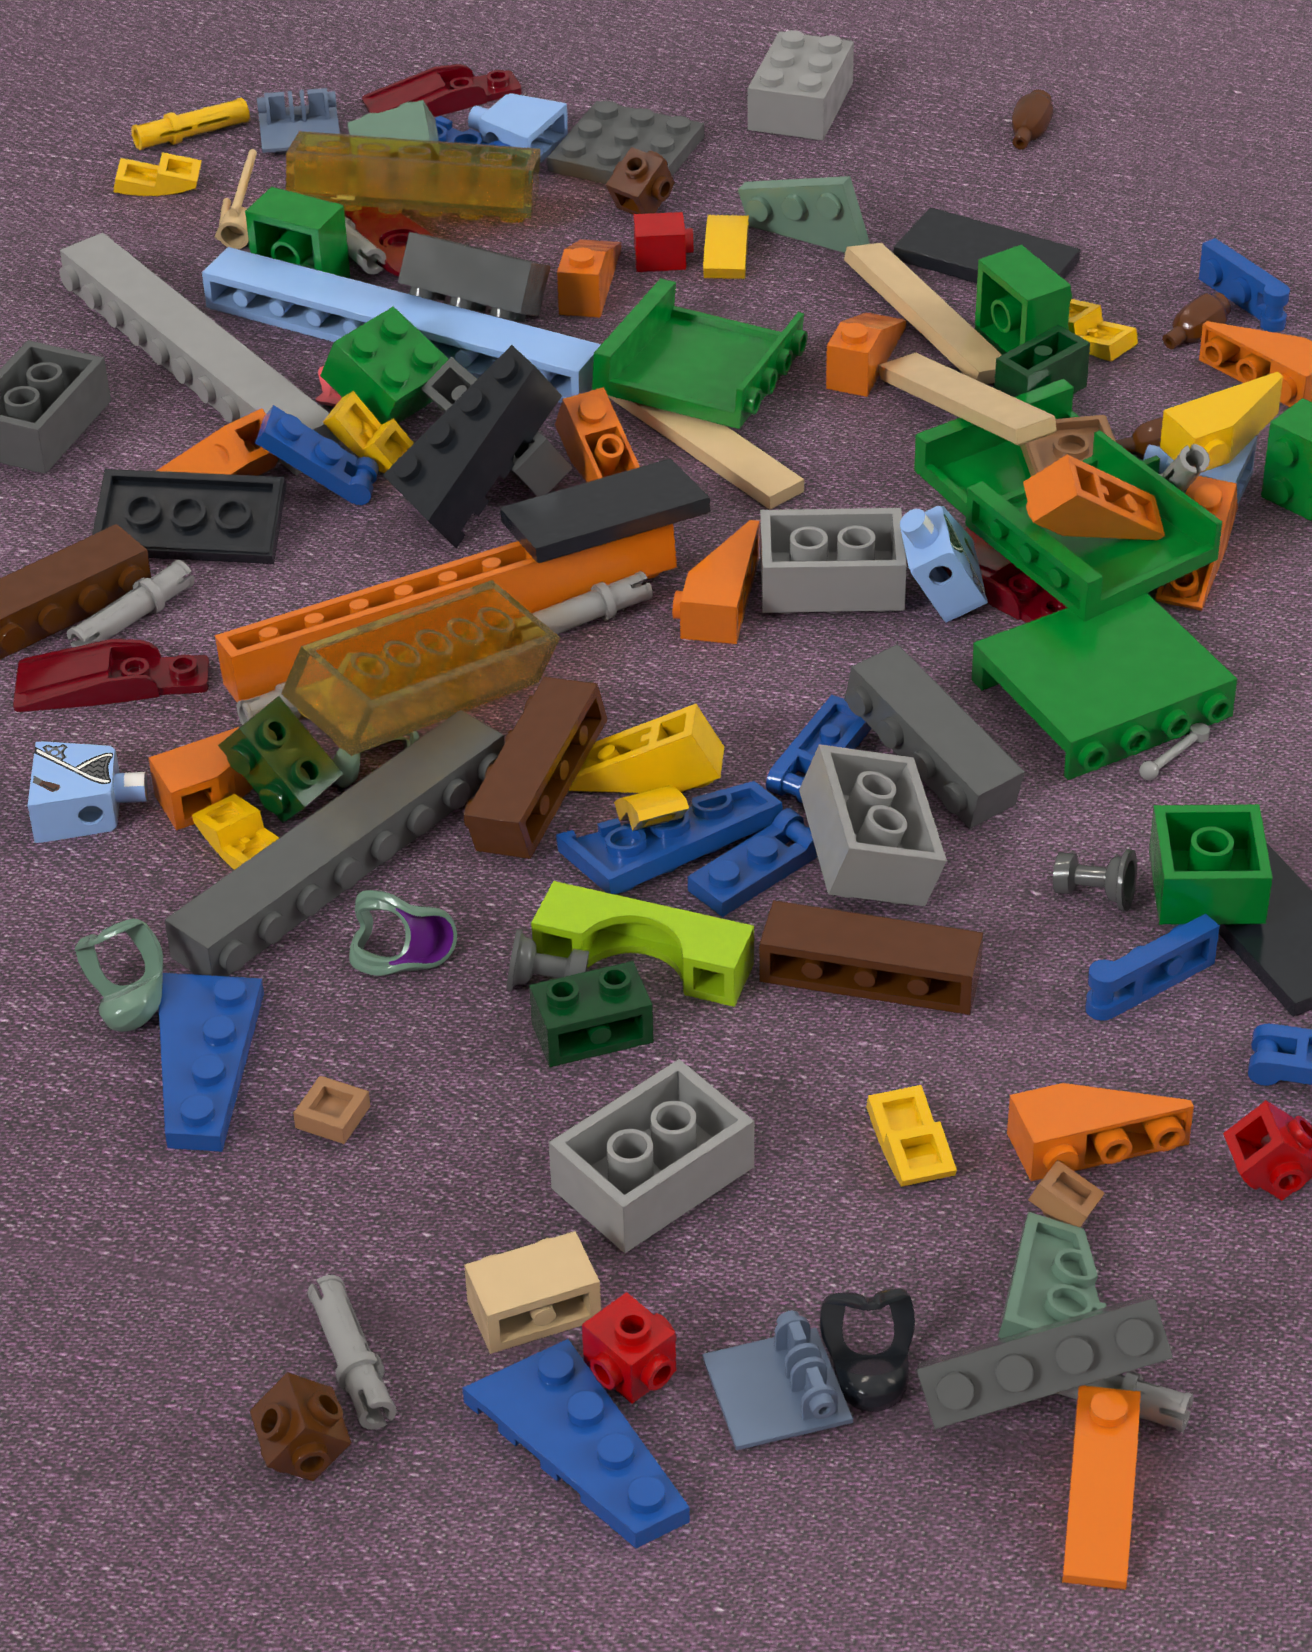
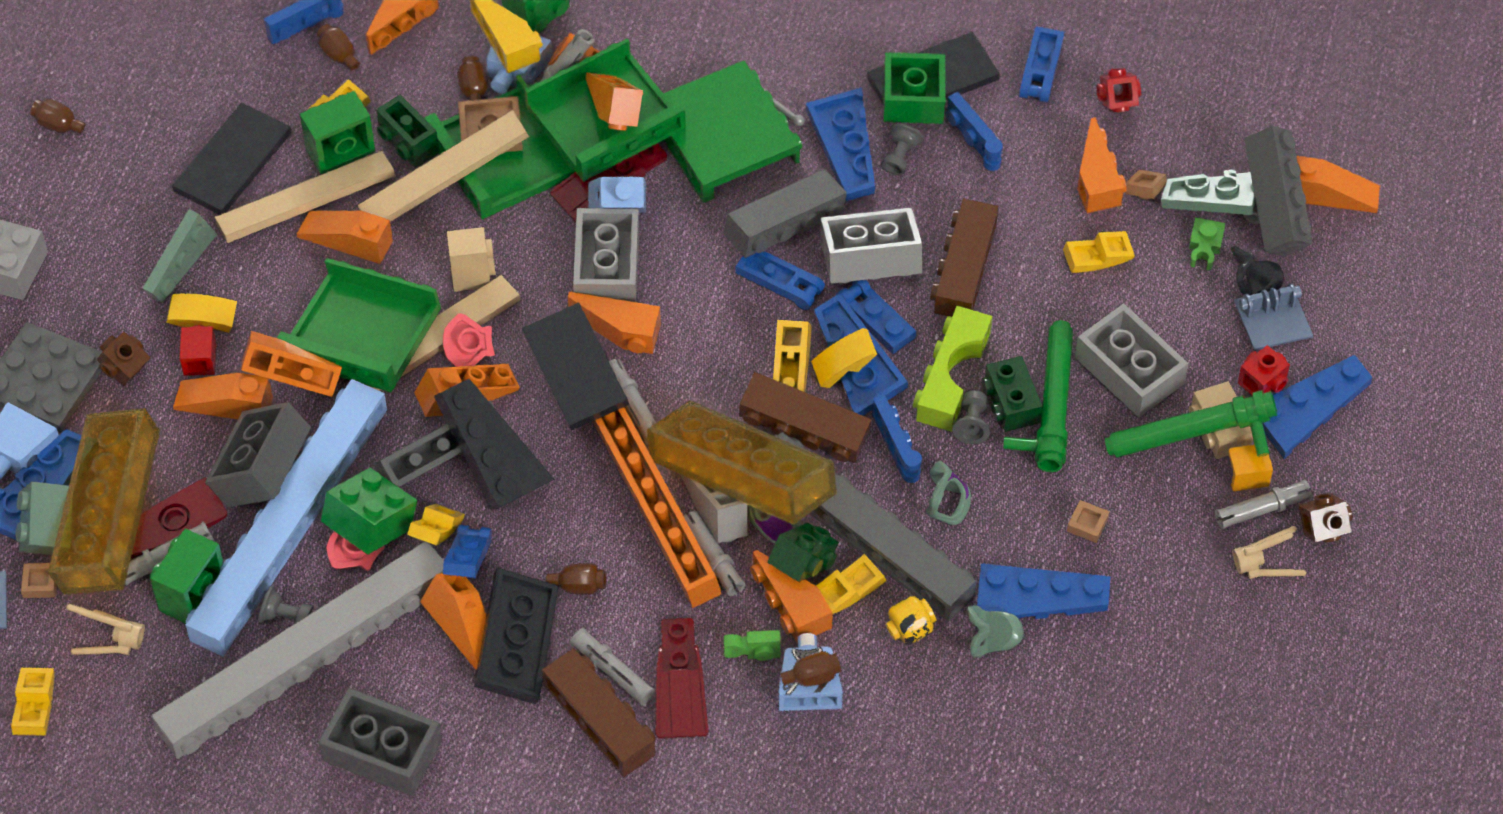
camera: 90 degrees left, 15 degrees up
none -> orange slope [241,331,342,397]
none -> dark grey piece [258,585,313,624]
none -> coral animal [443,313,495,367]
none -> tan brick [447,227,495,292]
none -> reddish brown plant [546,563,607,595]
none -> bright green plate [724,630,781,661]
none -> reddish brown plant [780,651,842,687]
none -> blue wing [806,87,875,201]
none -> blue plate [872,395,922,483]
none -> yellow head [885,596,936,645]
none -> green cylinder [1003,320,1073,472]
none -> green cylinder [1105,390,1278,457]
none -> bright green plate [1189,217,1225,270]
none -> light orange panel [1228,445,1273,491]
none -> tan plant [1232,526,1306,579]

